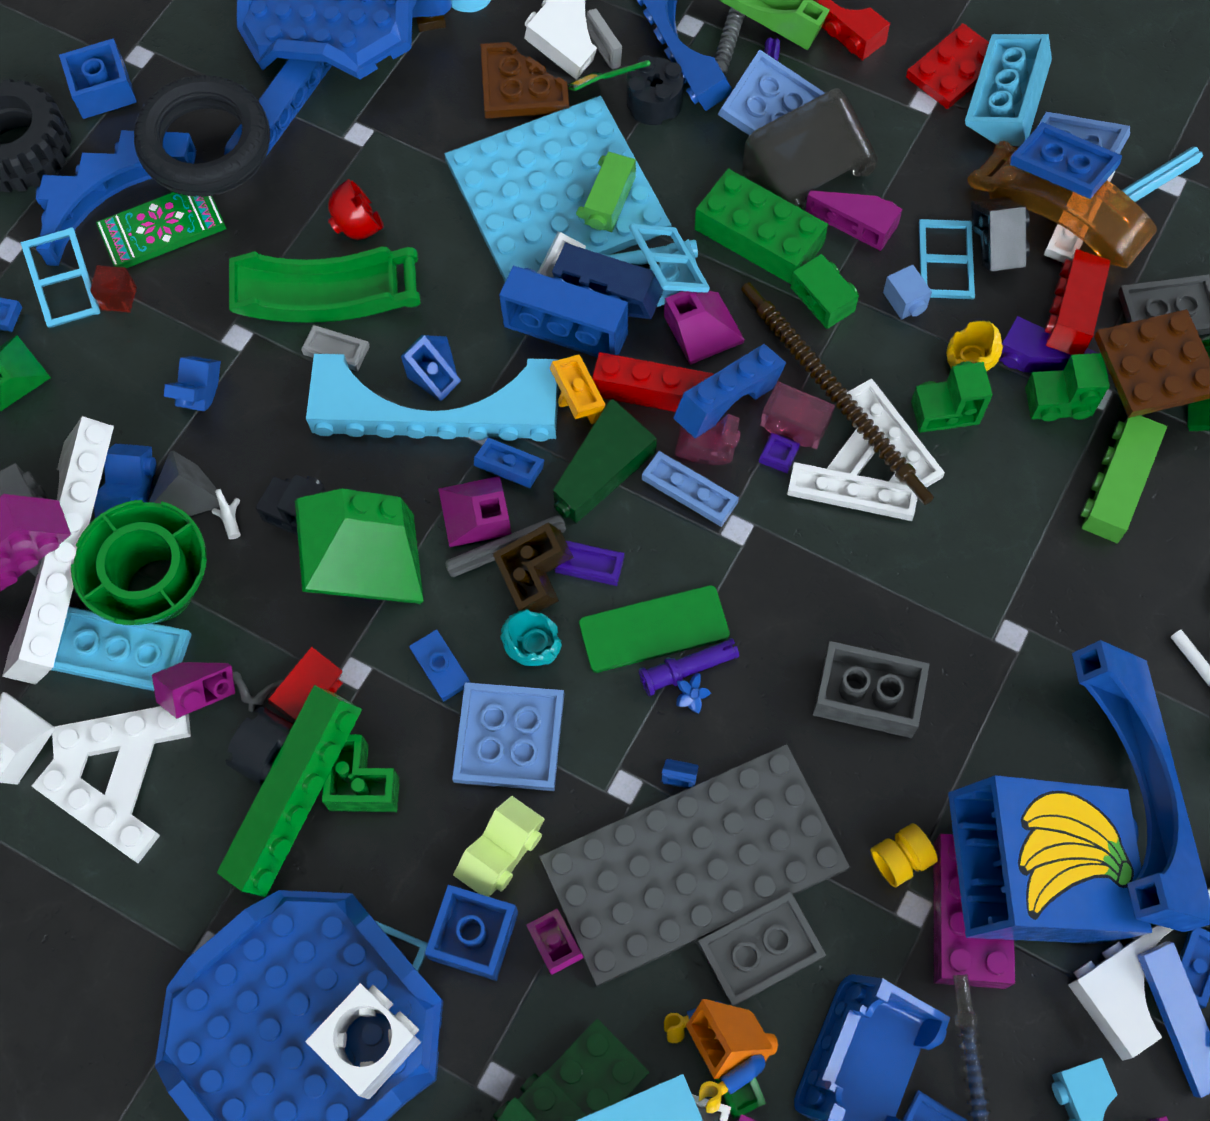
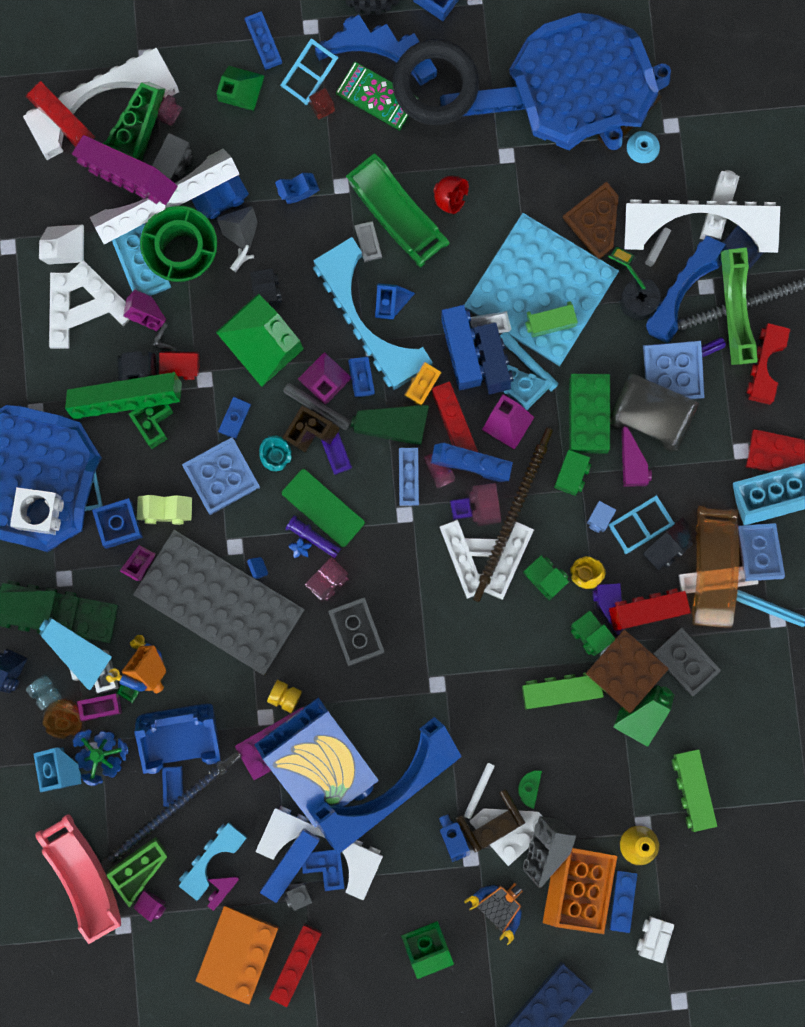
camera: 50 degrees right, 15 degrees up
medium azure window [629,224,710,293] -> none
dark grey plate [698,892,826,1006] -> none
blue plate [1010,122,1122,199] -> none
none -> clear pink brick [305,557,348,601]

